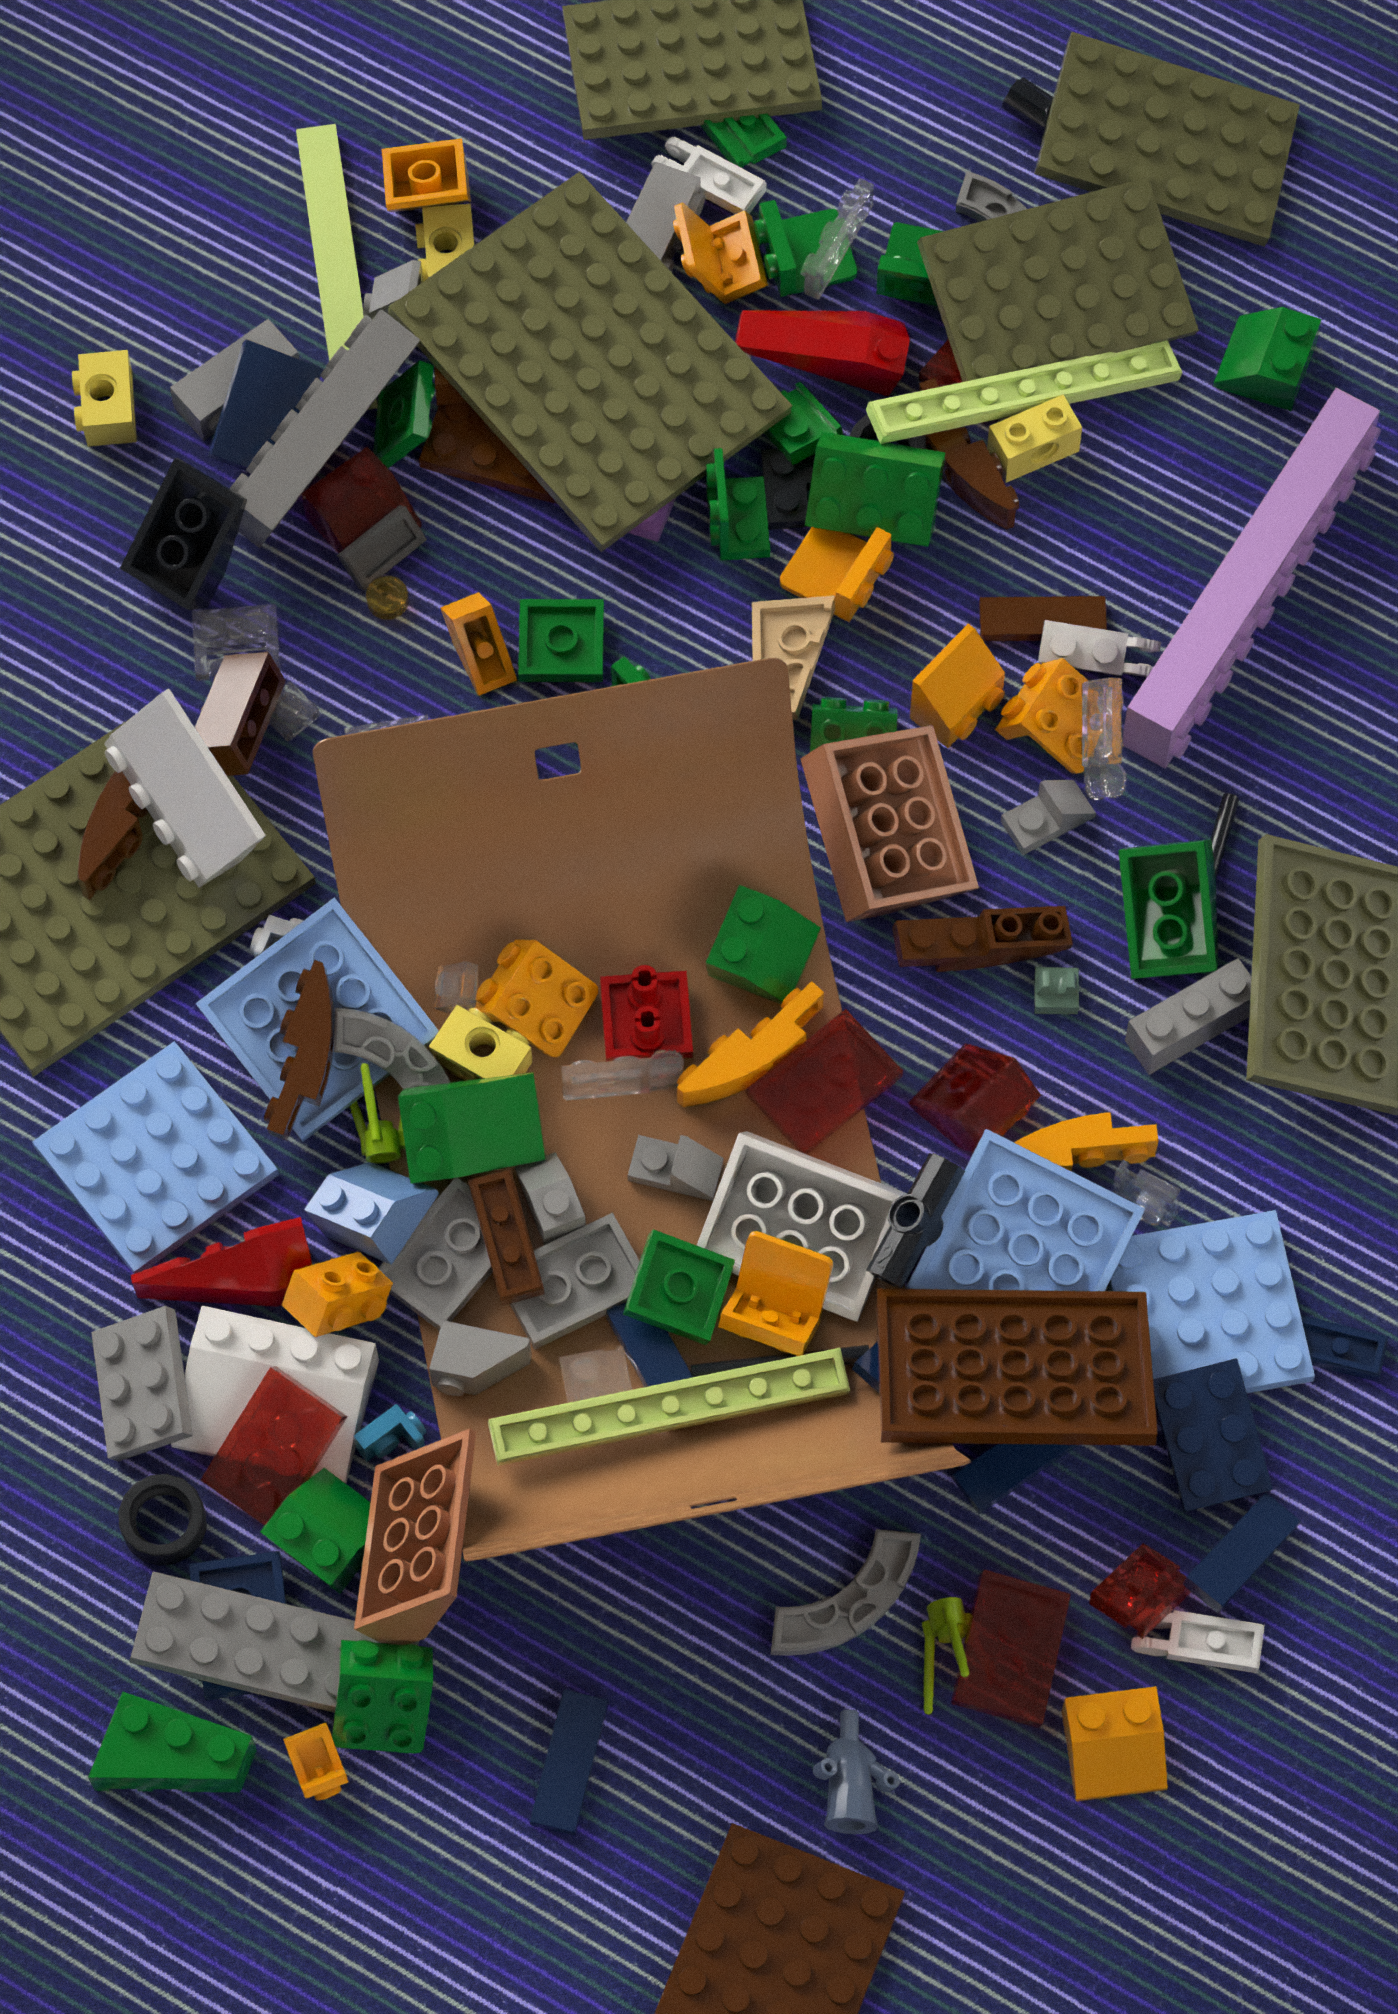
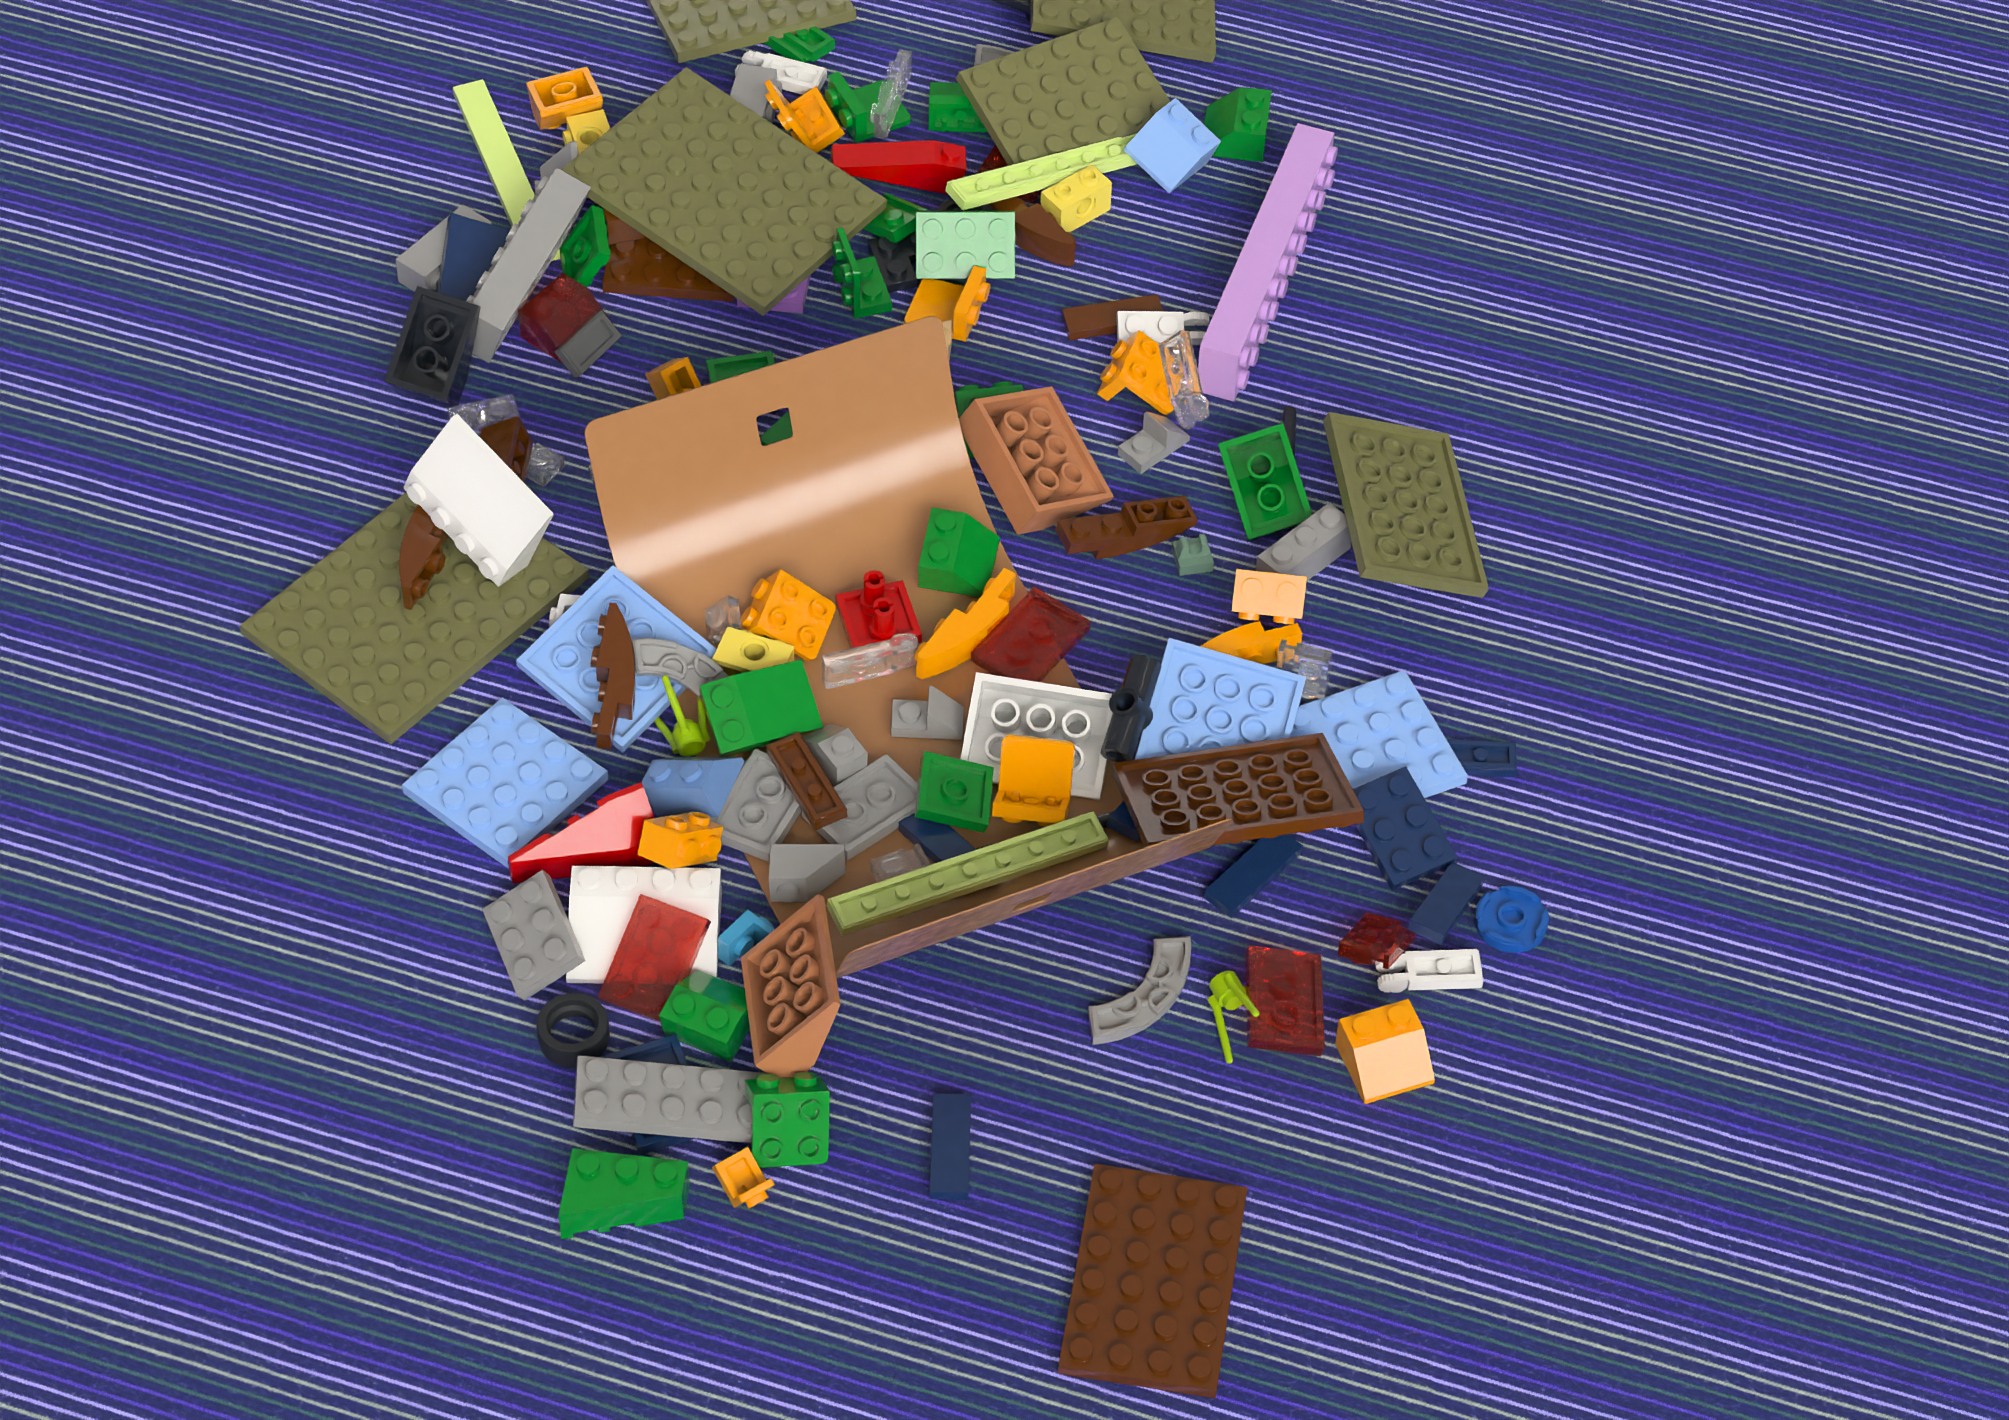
camera: 15 degrees left, 15 degrees down
light yellow brick [72,350,137,447] -> none
clear yellow tile [366,576,409,620] -> none
sand blue piece [813,1710,900,1835] -> none
clear red slope [908,1043,1041,1153] -> none
light orange slope [910,623,1005,748] -> none
none -> light blue slope [1124,98,1221,193]
none -> light orange bracket [1232,568,1307,624]
none -> blue tile [1474,885,1549,953]

